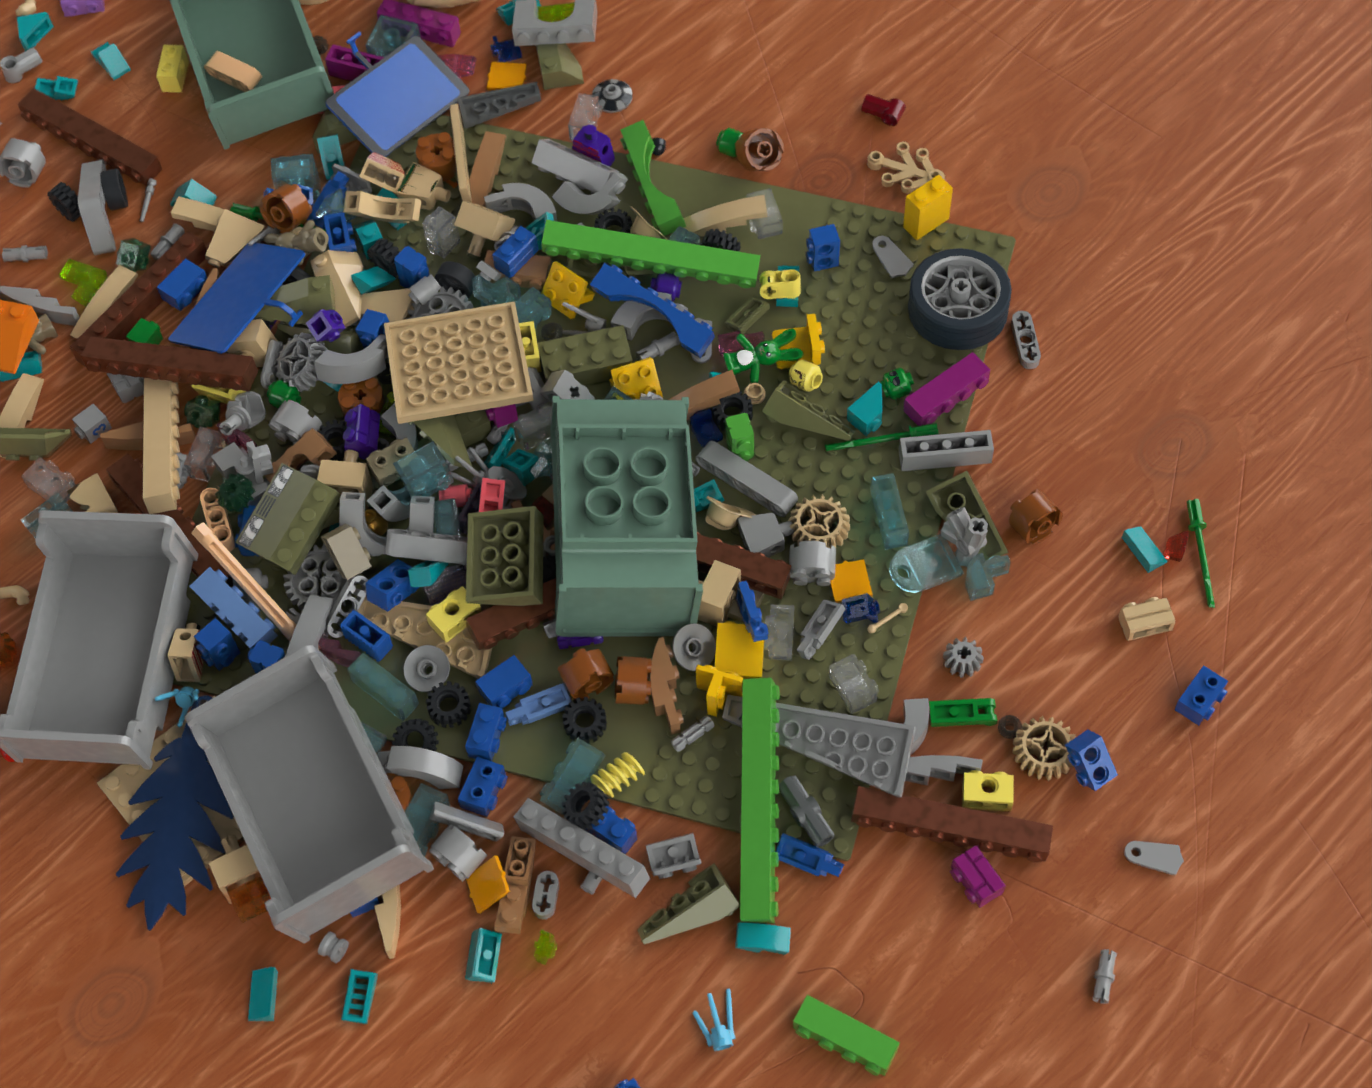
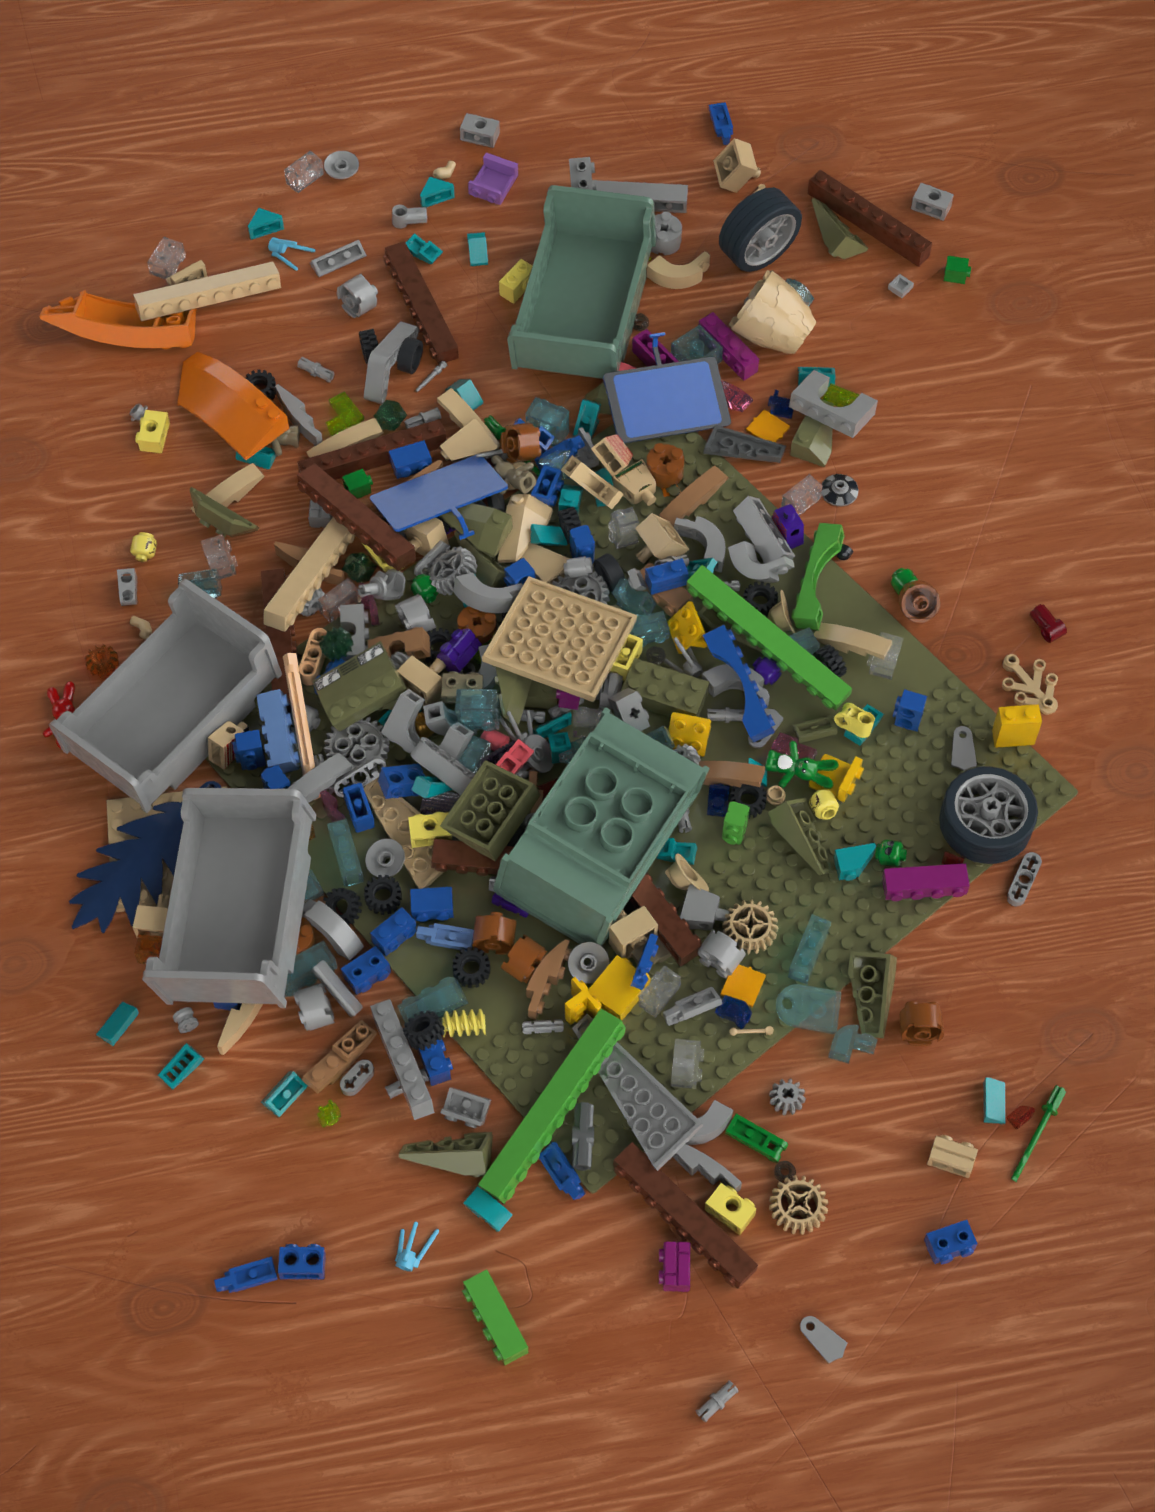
camera: 30 degrees right, 0 degrees up
tan piece [67,473,118,513] -> none
light grey brick [72,403,112,444] -> none
medium azure plant [154,686,199,727] -> none
light nougat beam [204,51,262,92] -> none
light grey hips [235,441,274,484] -> none
dark purple brick [306,309,346,342] -> none
dark tan brick [321,524,372,580] -> none
tan tile [450,104,472,203] -> none
light orange piece [466,856,510,914] -> none
light grey beam [695,441,798,517] -> none
green piece [825,423,939,451] -> none
light grey brick [899,430,994,471] -> none
light grey piece [940,507,988,567] -> none
blue brick [1065,729,1118,791] -> none
none -> clear red slope [942,851,965,865]

